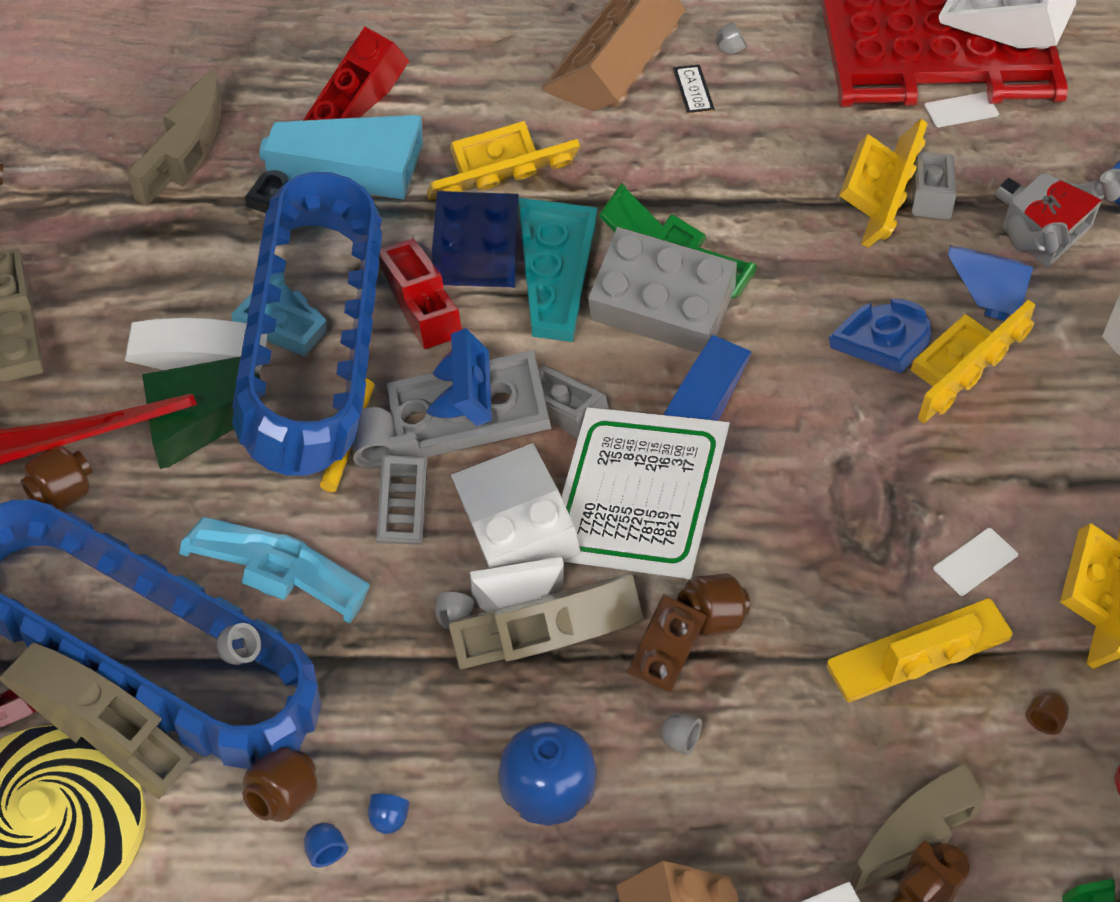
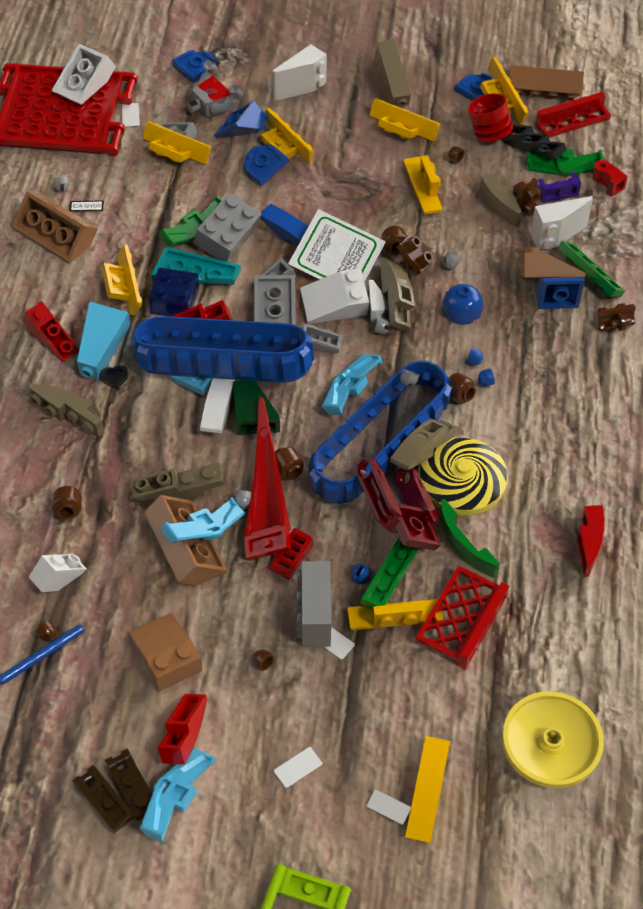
camera: 80 degrees left, 0 degrees up
blue tile [426,328,492,426] -> none
white sticker [933,528,1018,596] -> none

